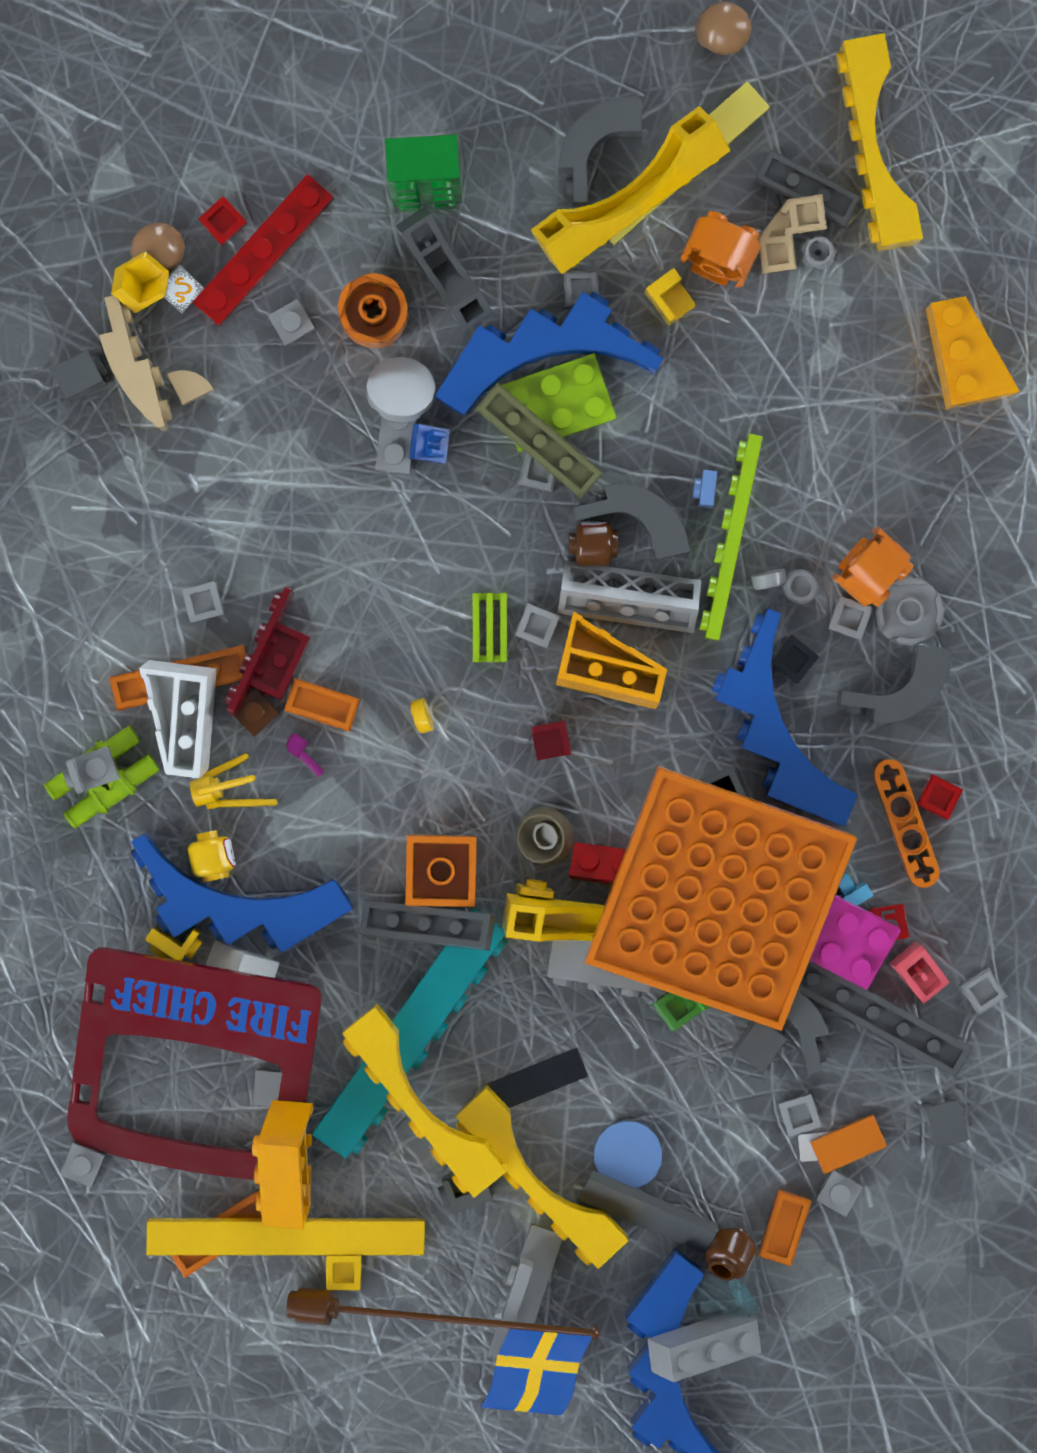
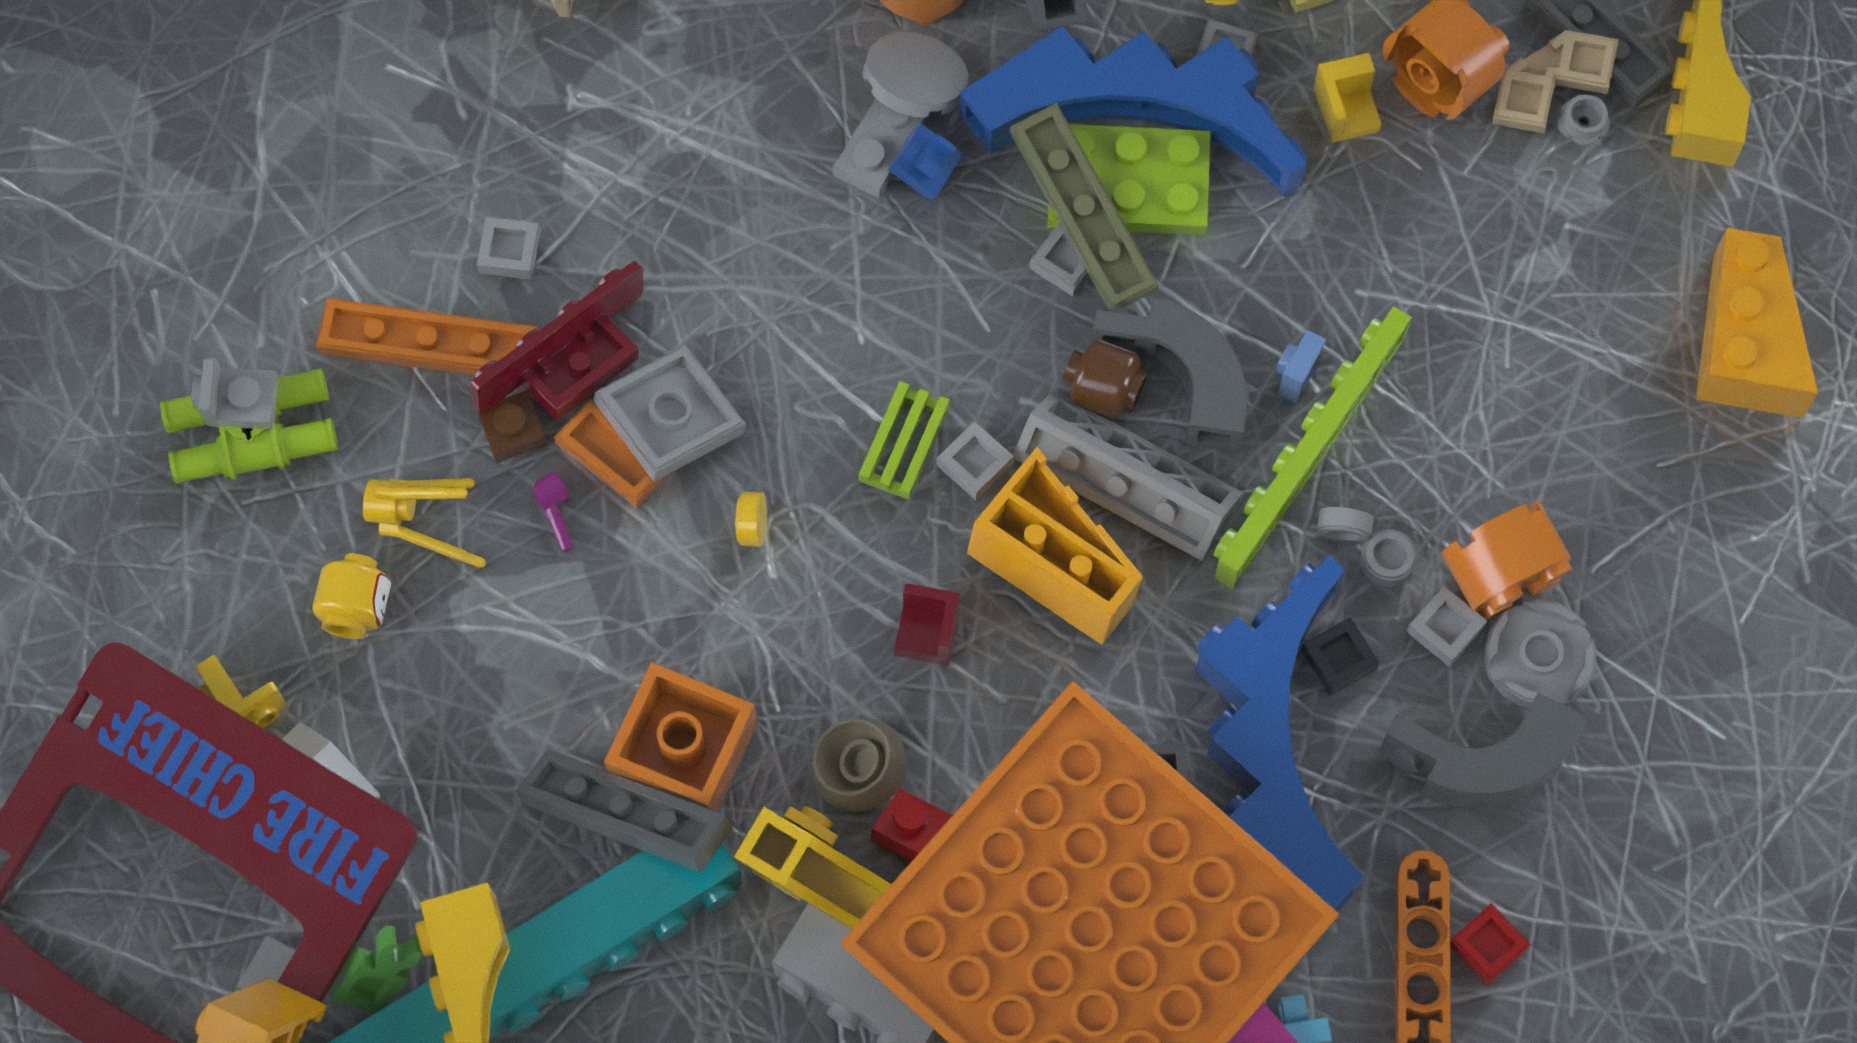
camera: 20 degrees right, 20 degrees down
blue arch [131,833,354,953] -> none
white wedge [139,660,217,778] -> none
none -> bright green plate [329,926,422,1012]
none -> light grey tile [594,344,746,482]

